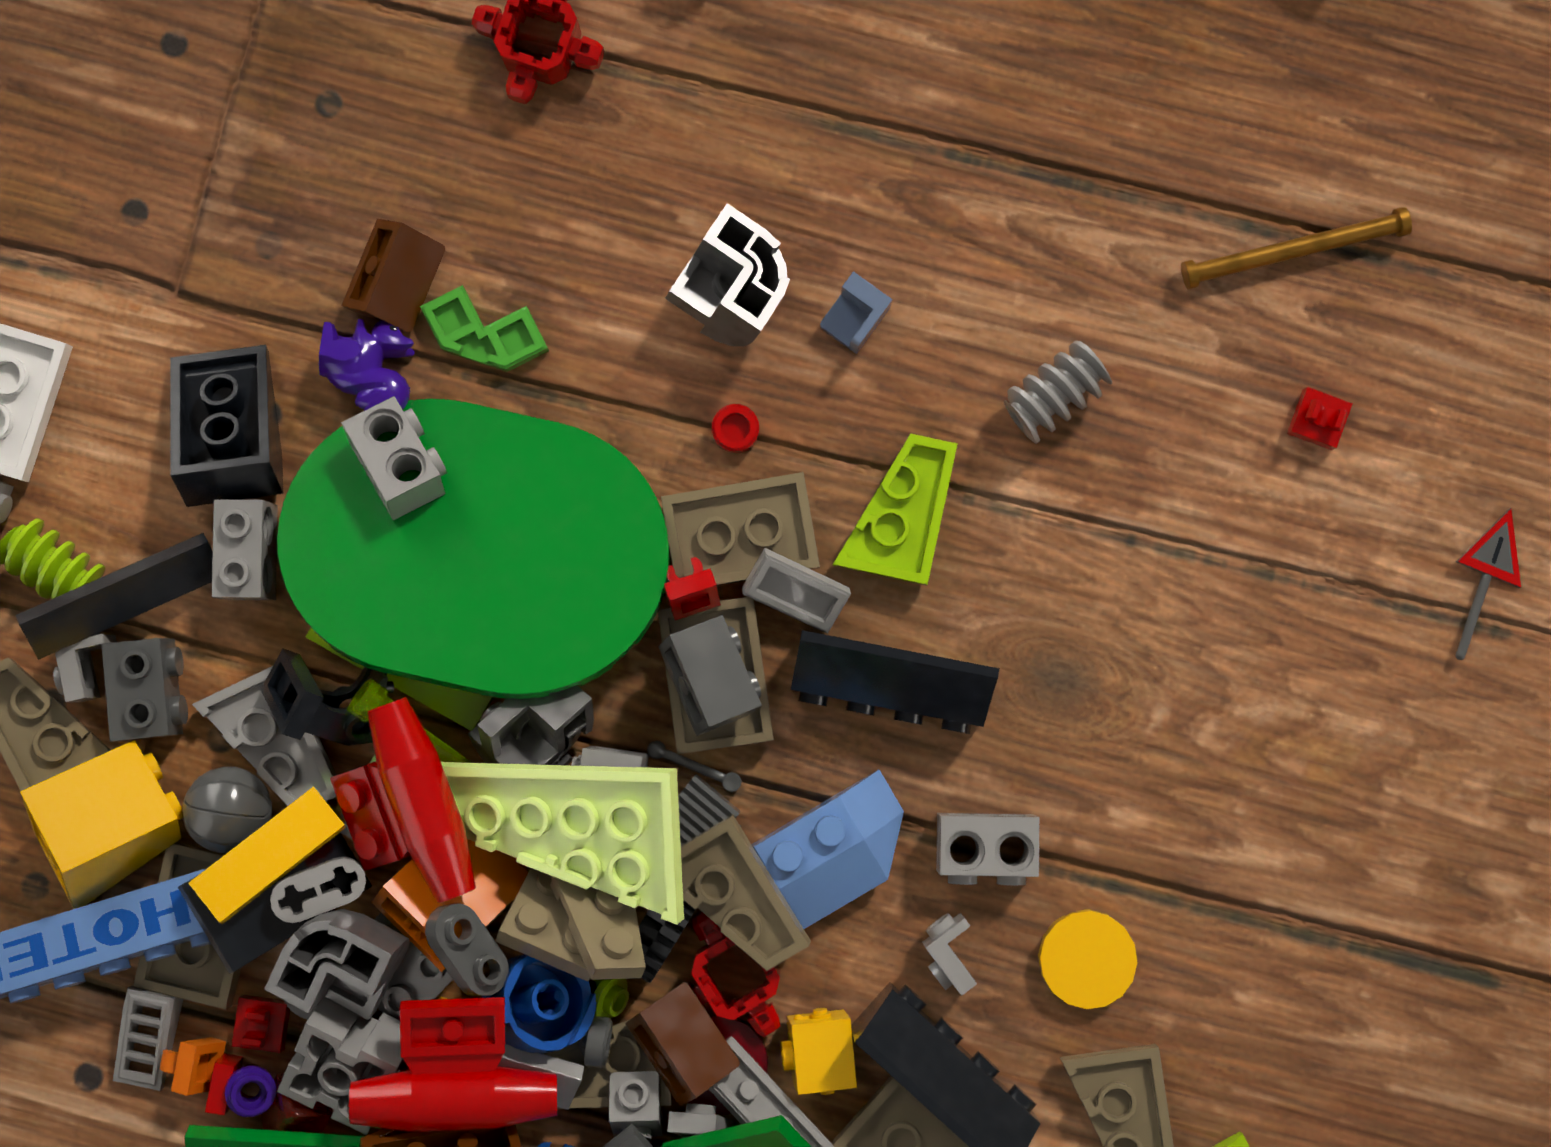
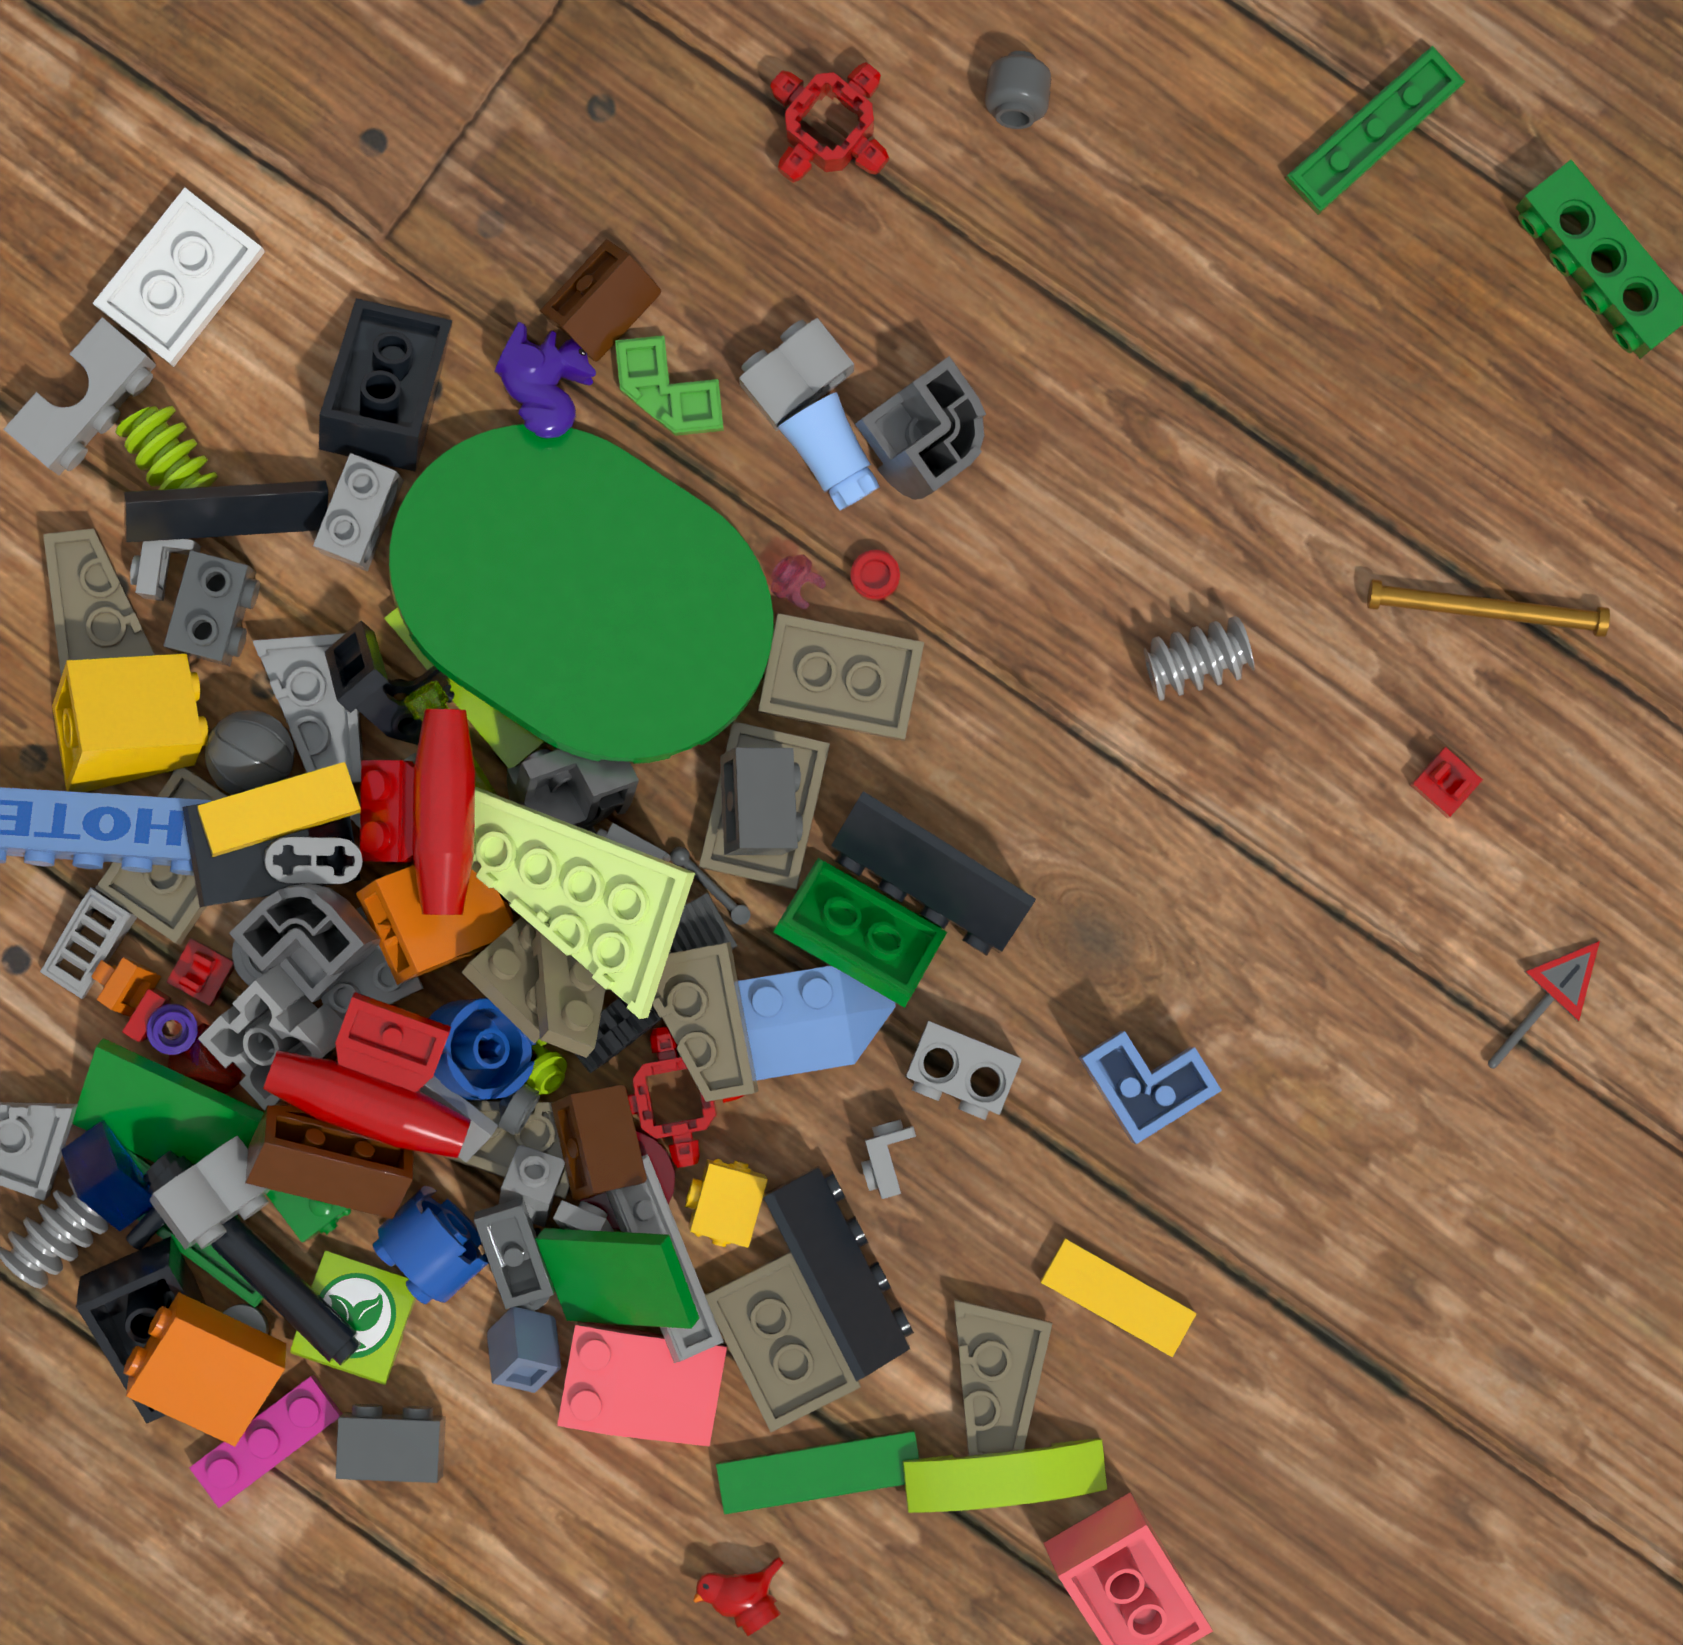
camera: 20 degrees right, 0 degrees up
light grey brick [341,396,447,520] -> none
dark grey plate [425,904,509,996] -> none
red tile [664,557,721,621] -> none
light grey tile [742,548,851,634] -> none
sand blue panel [820,271,893,354] -> none
lime wing [833,434,958,586] -> none
yellow tile [1038,909,1138,1009] -> none
none -> light grey brick [739,318,854,431]
none -> clear pink plate [771,554,826,609]
none -> green tile [773,858,947,1008]
none -> light blue plant [777,392,879,511]
none -> yellow tile [1040,1238,1197,1357]
none -> medium blue brick [1078,1031,1222,1144]

